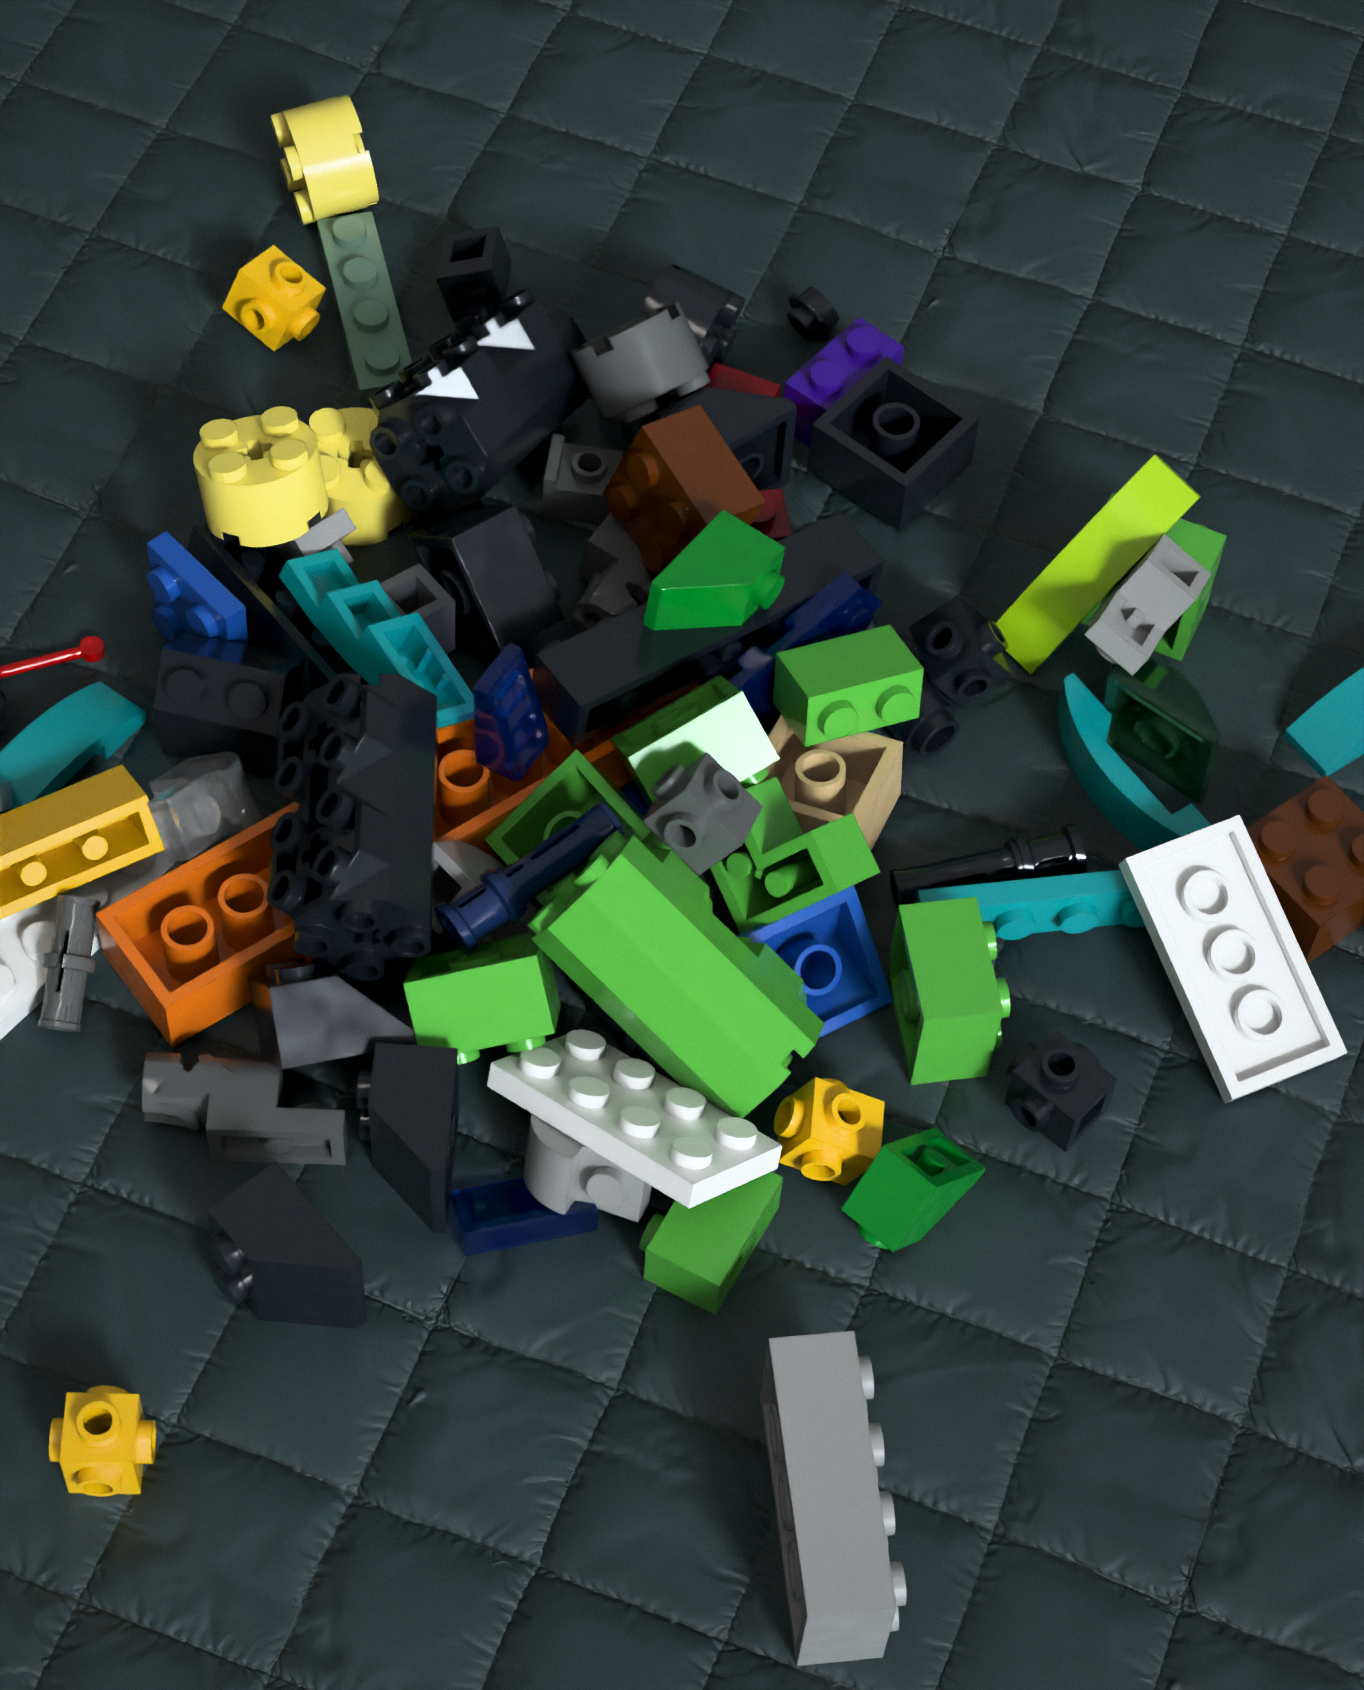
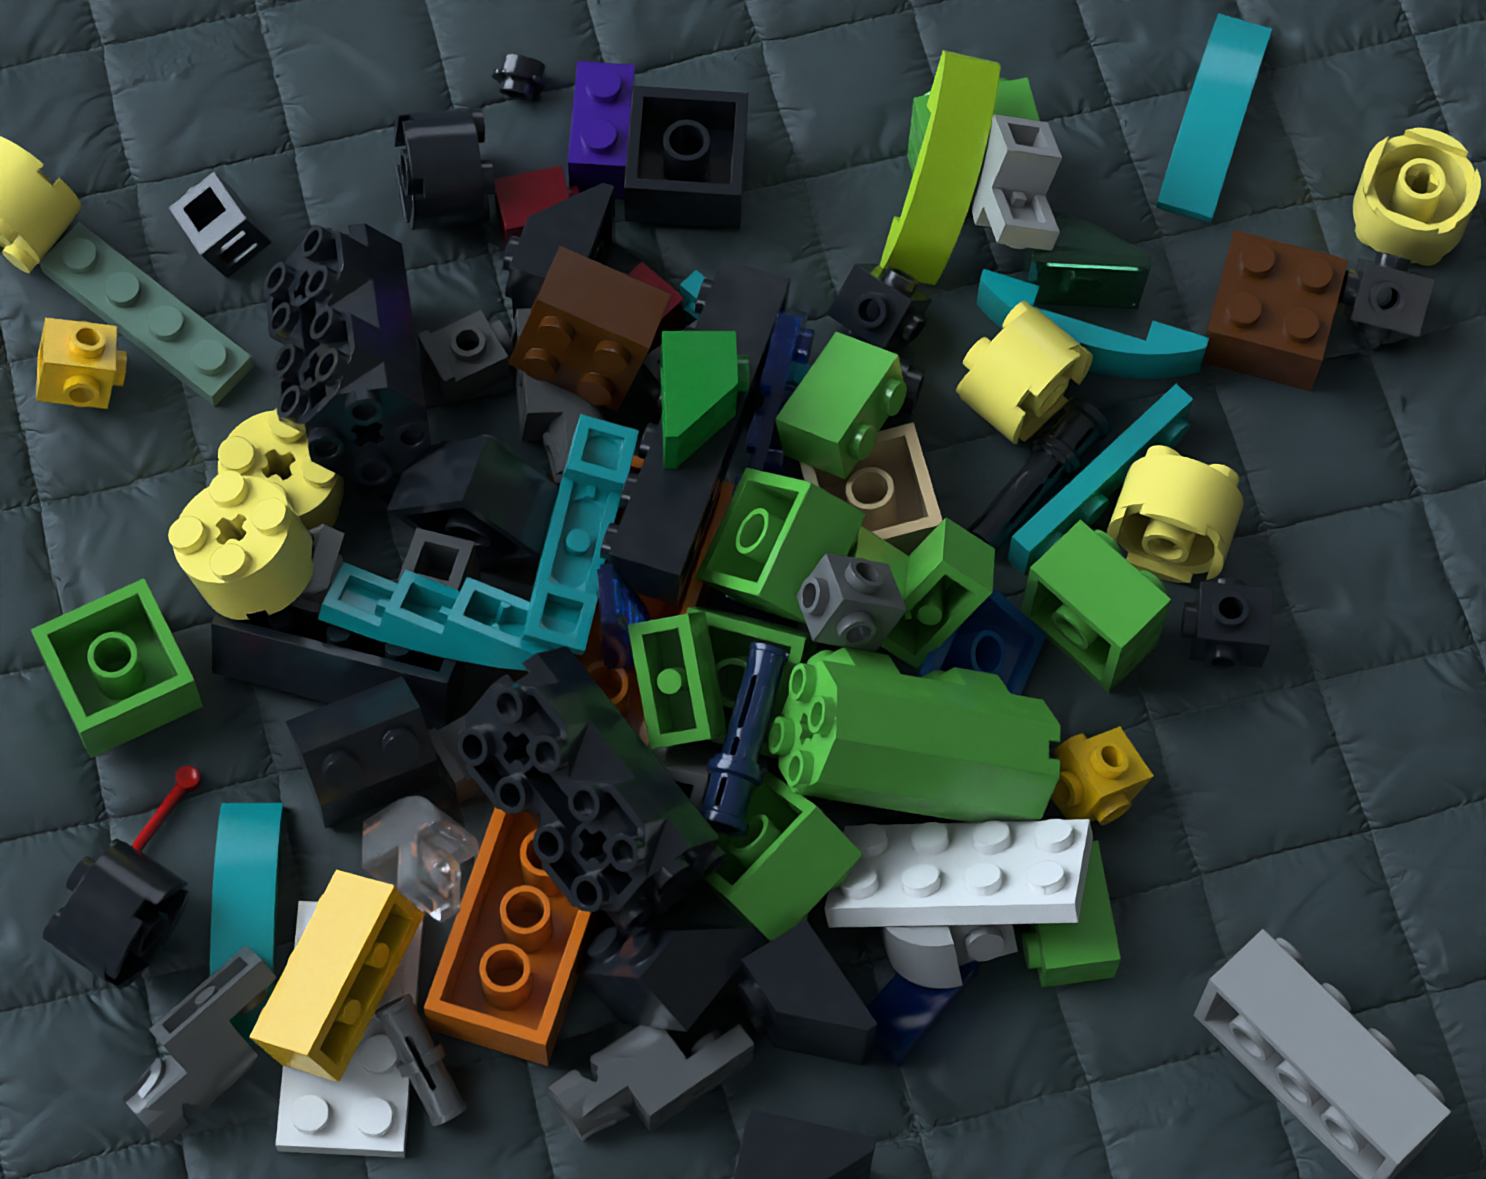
camera: 35 degrees left, 10 degrees up
blue plate [147,531,249,645] -> none
dark grey brick [570,301,710,425] -> none
green slope [841,1128,986,1252] -> none
white plate [1118,815,1348,1104] -> none
none -> bright green brick [31,578,203,758]
none -> teal slope [523,414,639,656]
none -> bright green brick [628,611,727,749]
none -> light yellow brick [956,301,1093,444]
none -> light yellow brick [1107,445,1244,583]

